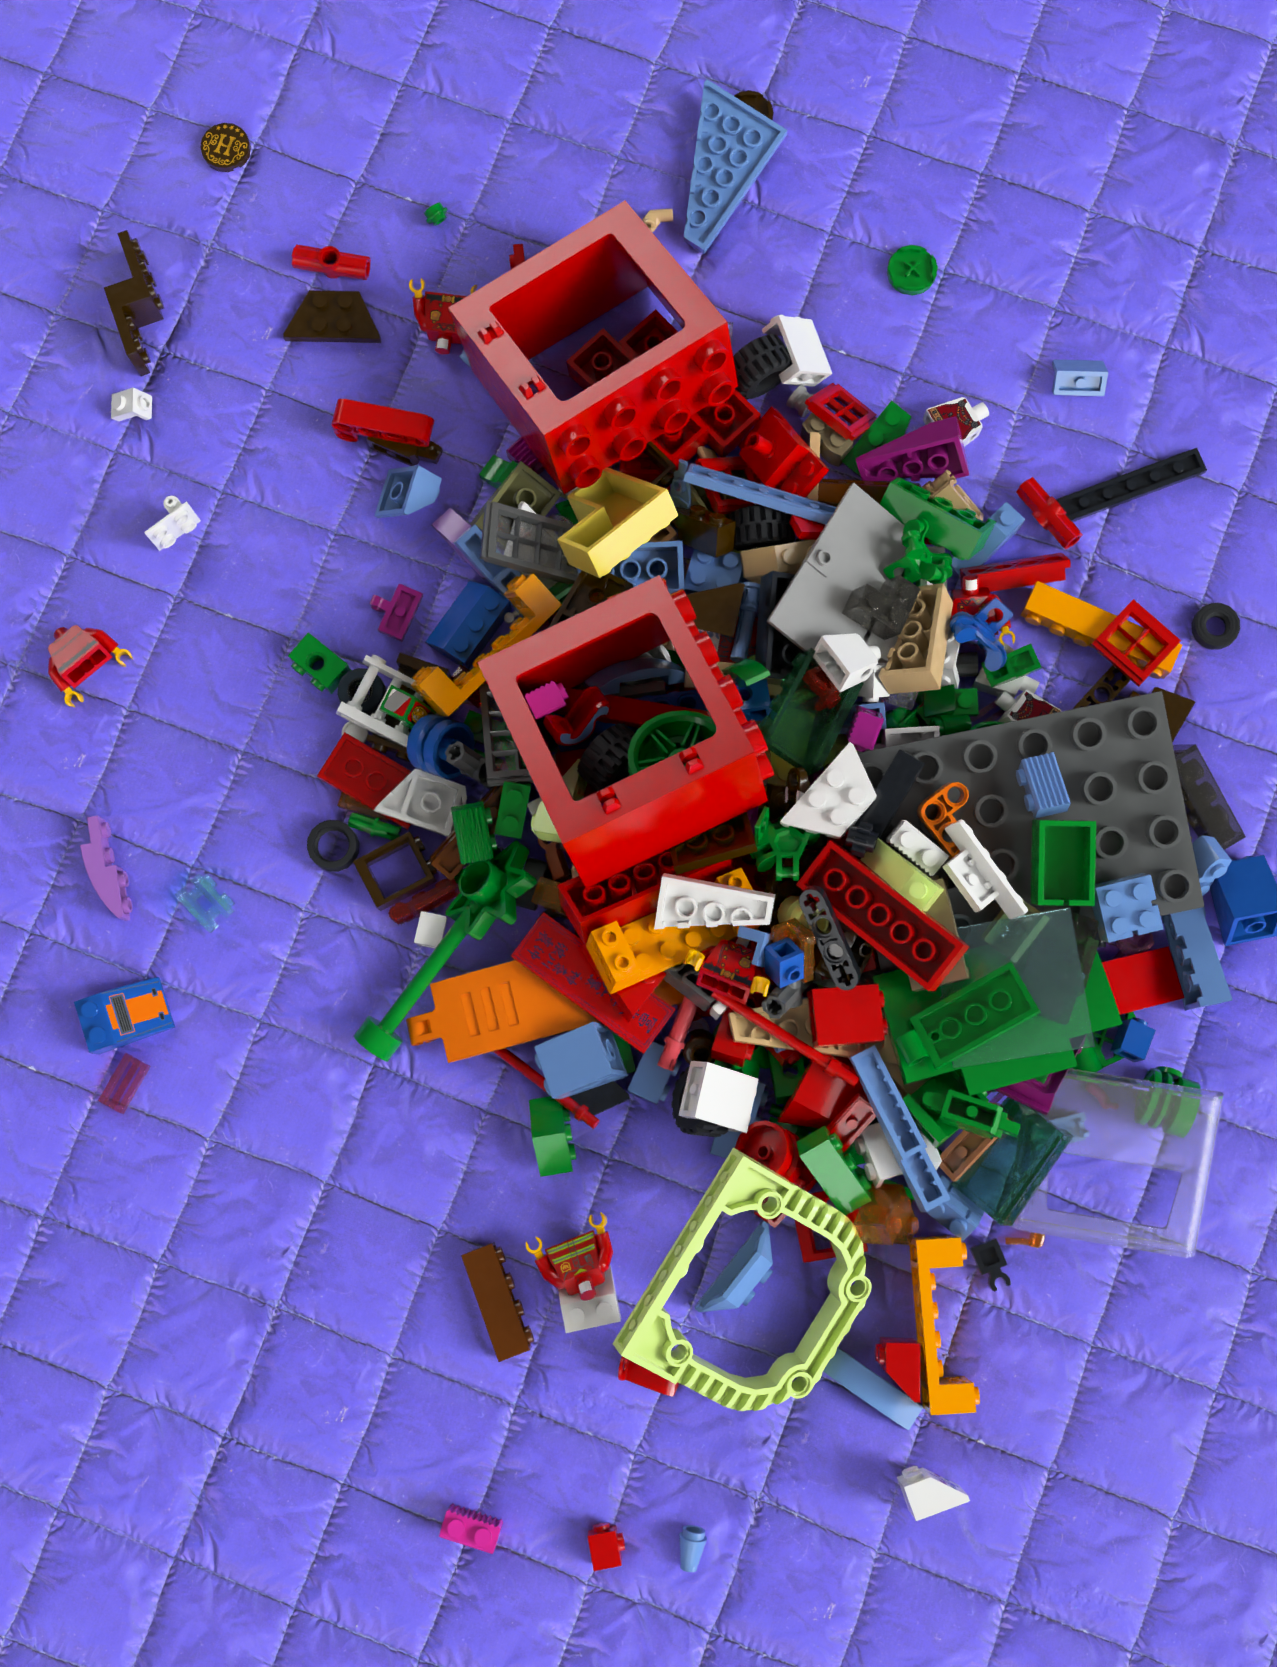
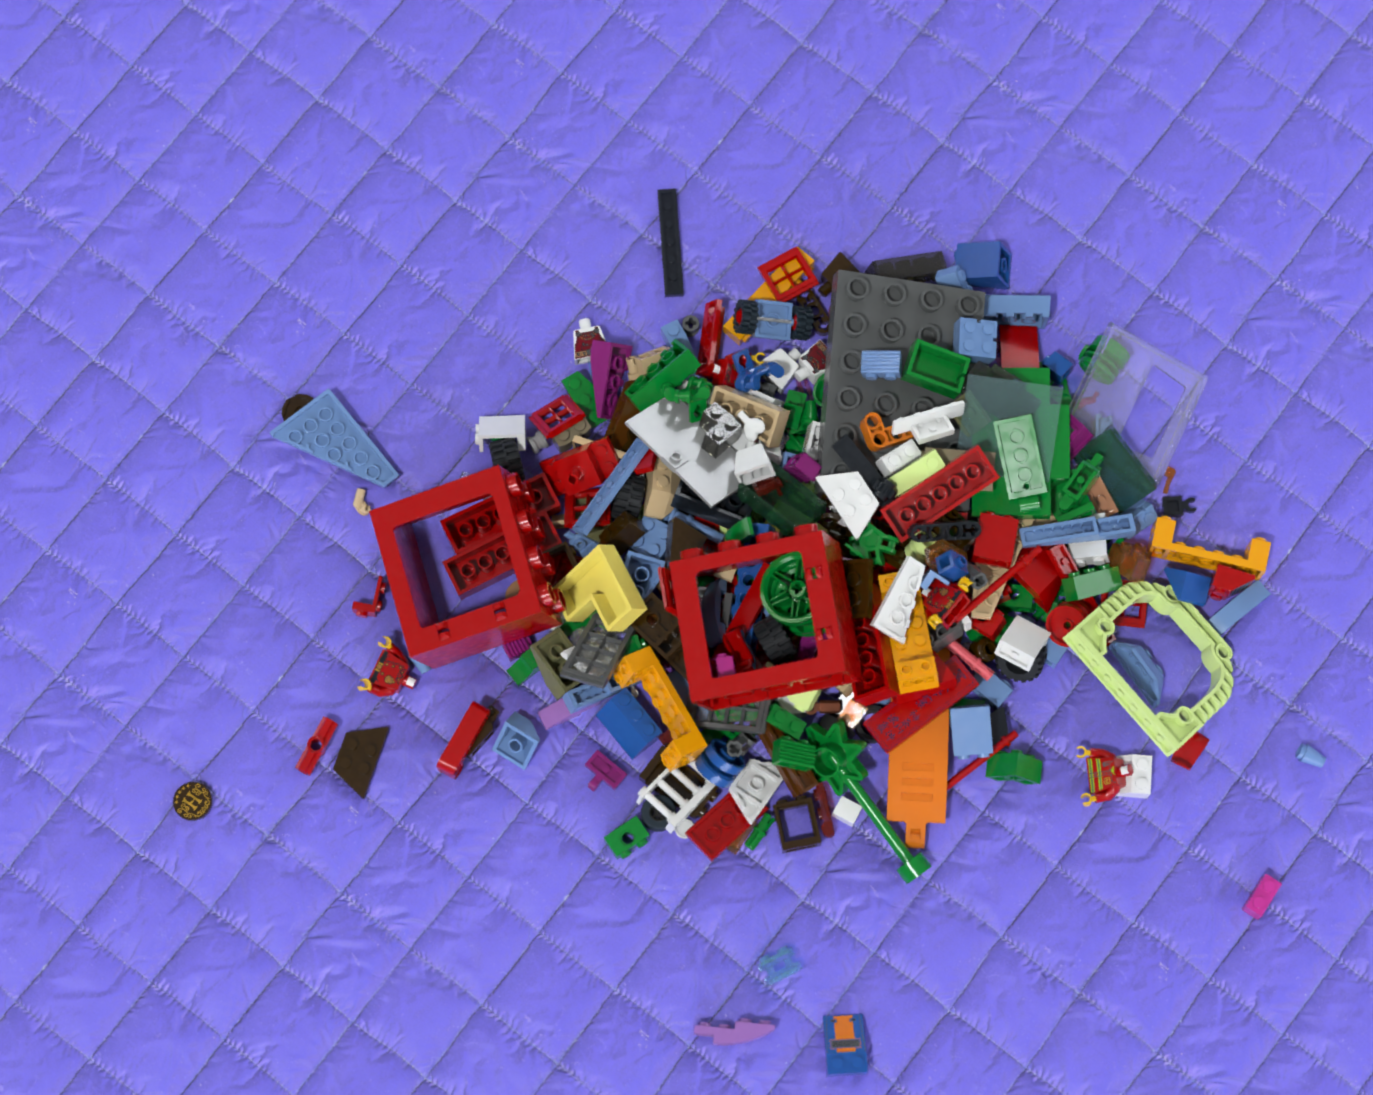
camera: 80 degrees left, 5 degrees down
red torso [48,625,133,707] -> none
clear pink tile [98,1053,151,1114] -> none
dark brown bracket [104,230,164,376] -> none
white bracket [111,388,152,421] -> none
white hinge [144,496,201,551] -> none
black tyre [307,820,360,872] -> none
slope [379,685,436,729] -> none
green plate [424,202,448,226] -> none
reddish brown brick [461,1242,534,1362] -> none
red brick [588,1522,625,1571] -> none
green tile [887,245,938,295] -> none
white slope [897,1466,970,1521] -> none
green slope [981,643,1042,688] -> none
red piece [1016,477,1083,550] -> none
medium blue panel [1052,359,1108,396] -> none
black tyre [1191,603,1240,650] -> none
none -> dark grey bush [682,315,699,337]
none -> plate [733,299,814,341]
none -> white rock [737,410,765,441]
none -> blue slope [1164,567,1211,607]

